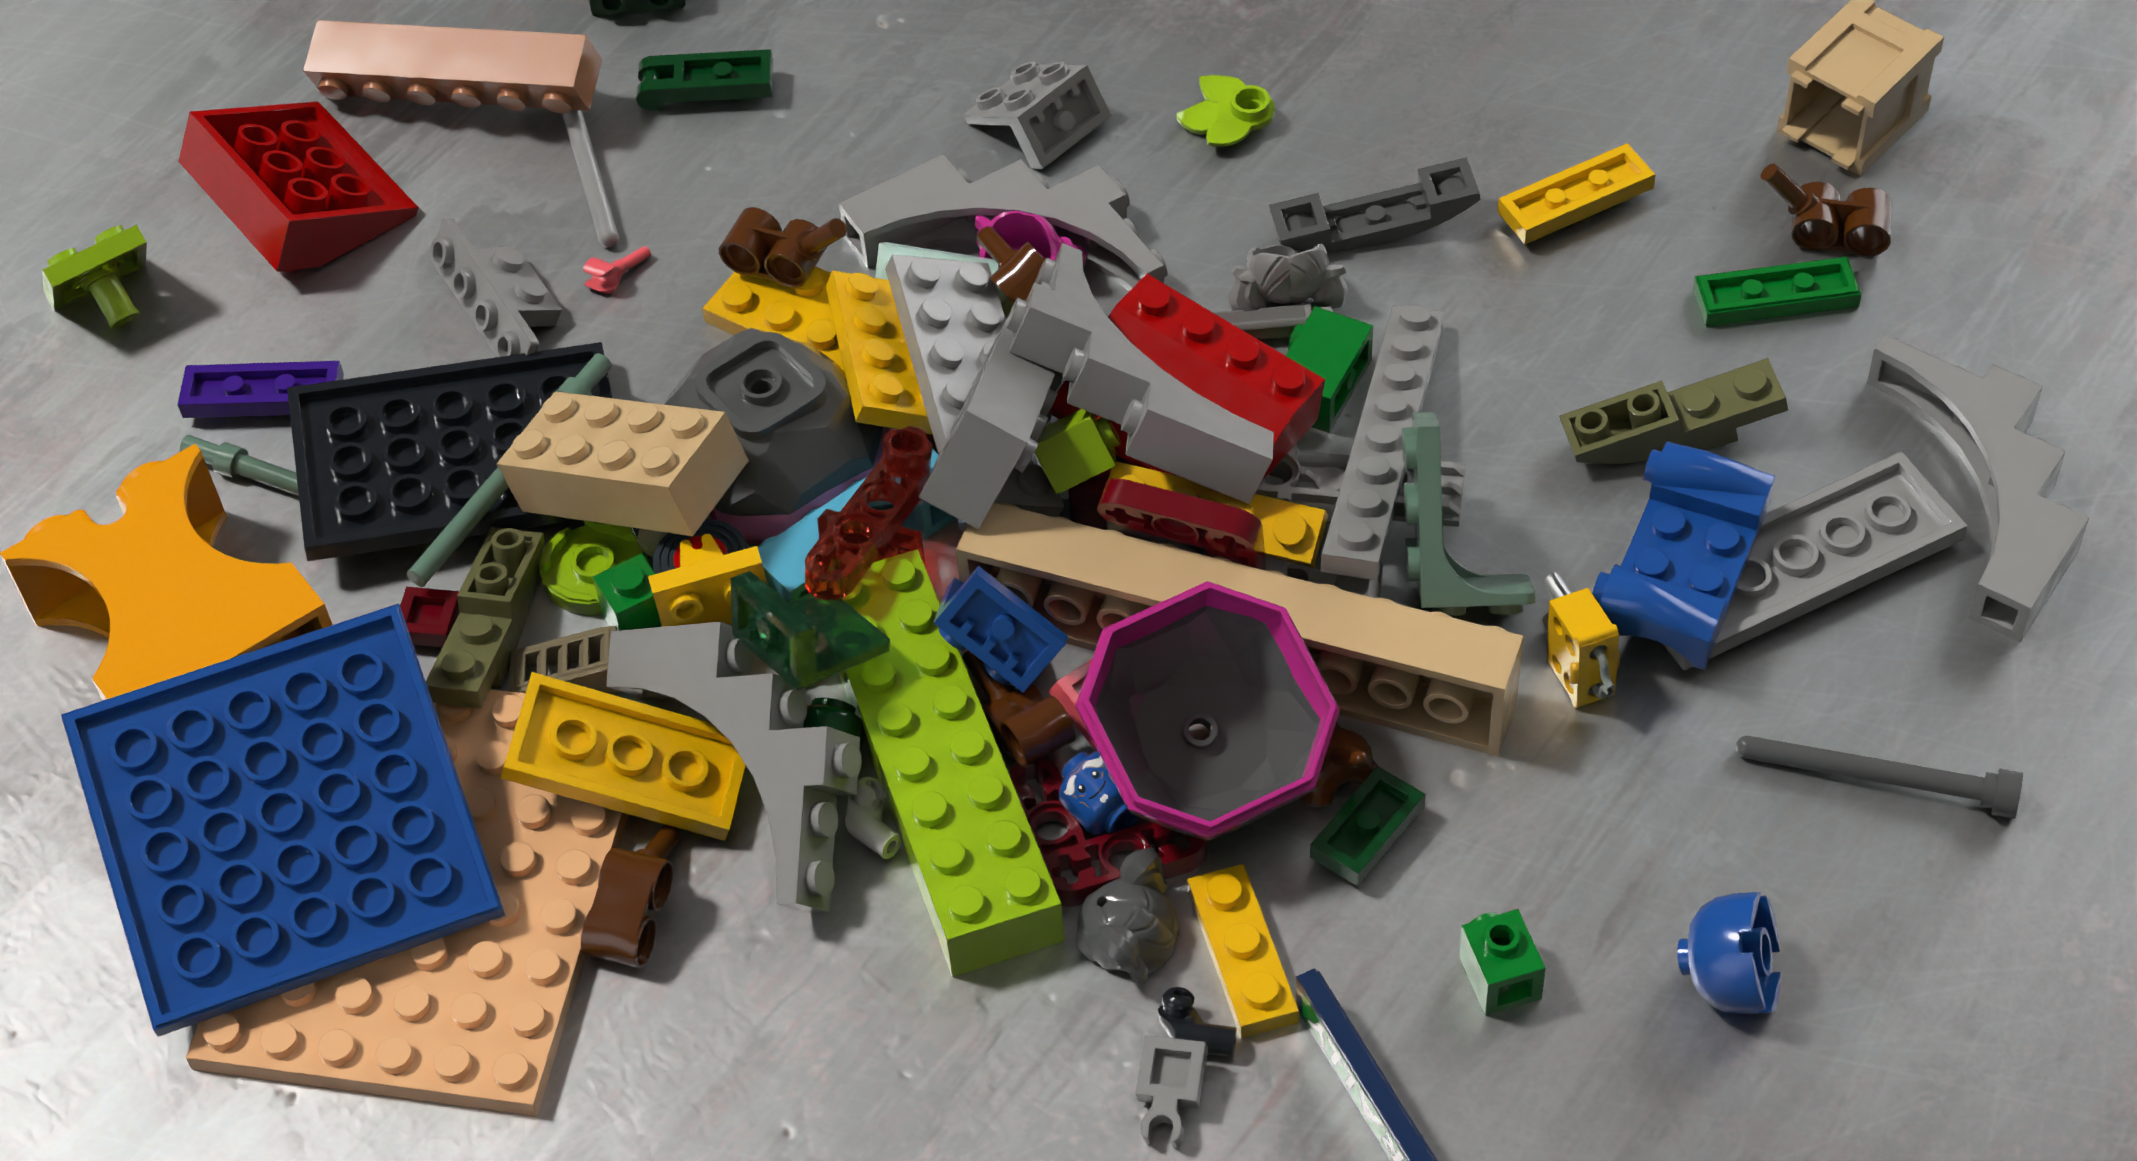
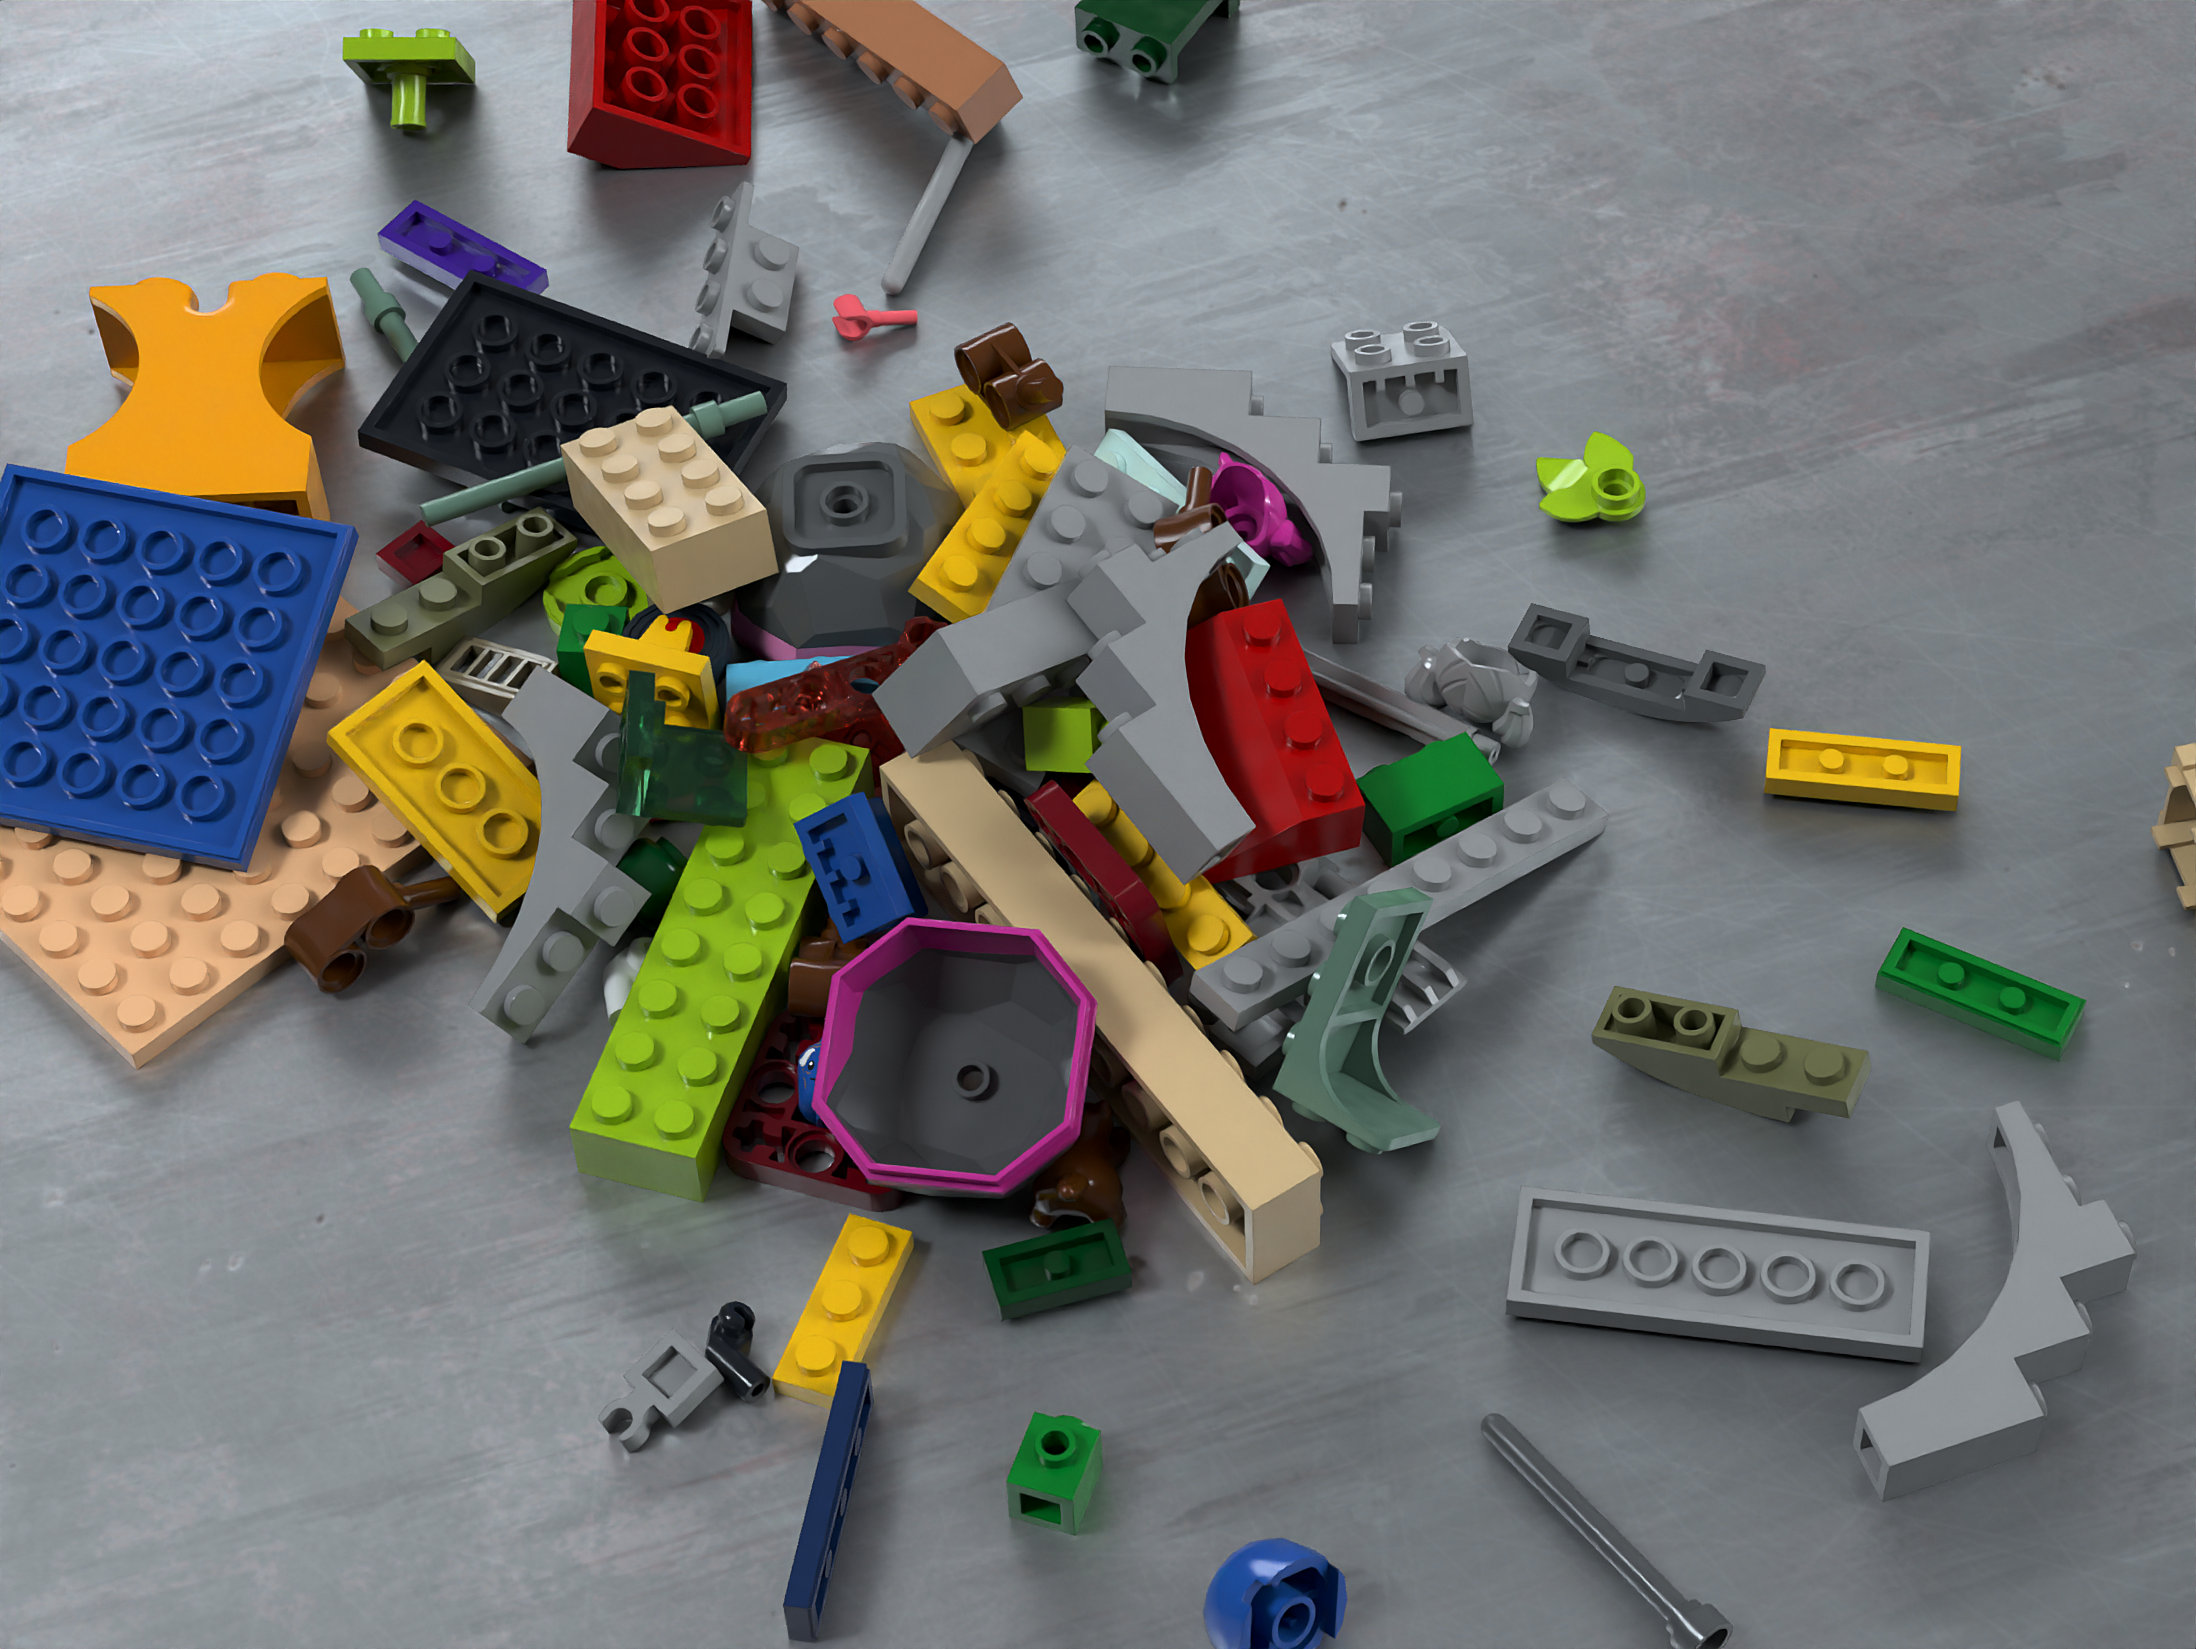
camera: 35 degrees right, 0 degrees up
dark green plate [636,49,774,111] -> none
dark grey hair [1075,847,1179,984] -> none
yellow piece [1542,573,1620,708] -> none
blue piece [1592,442,1775,670] -> none
reddish brown beam [1760,163,1892,256] -> none

